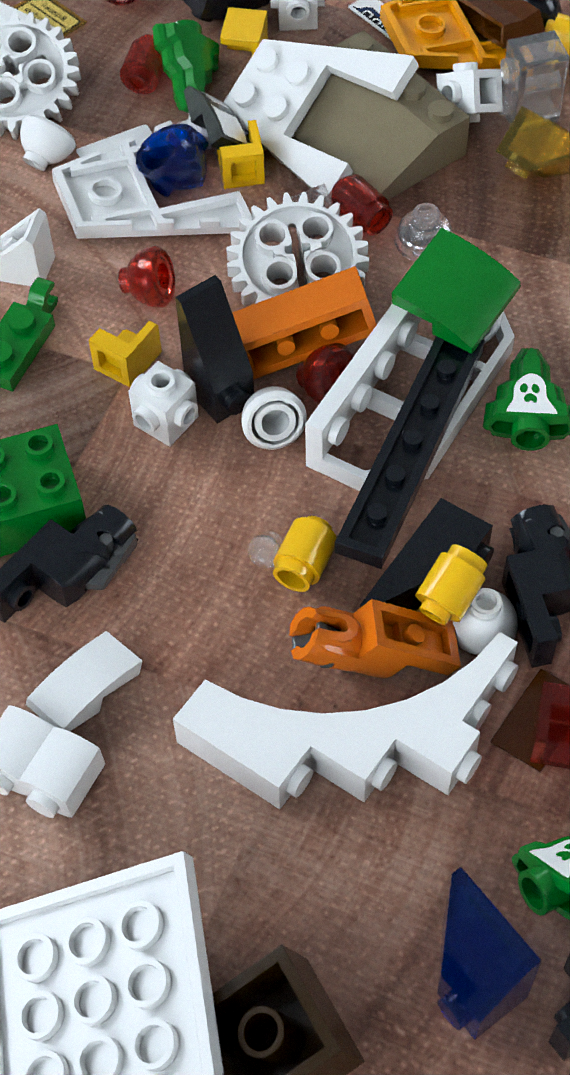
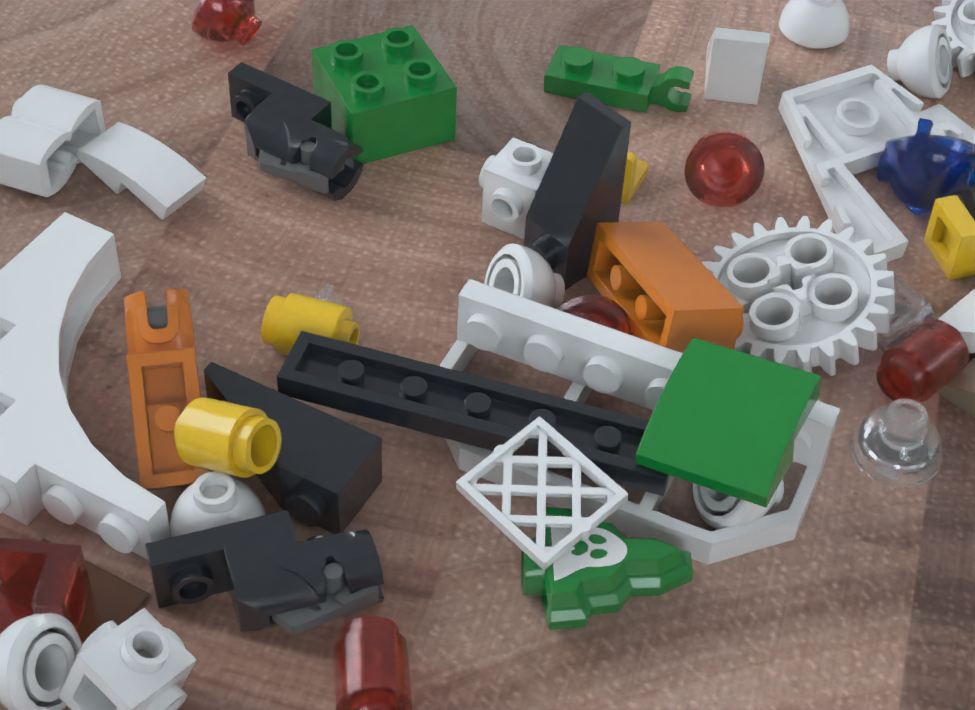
camera: 80 degrees right, 10 degrees down
none -> white window [456,416,628,570]

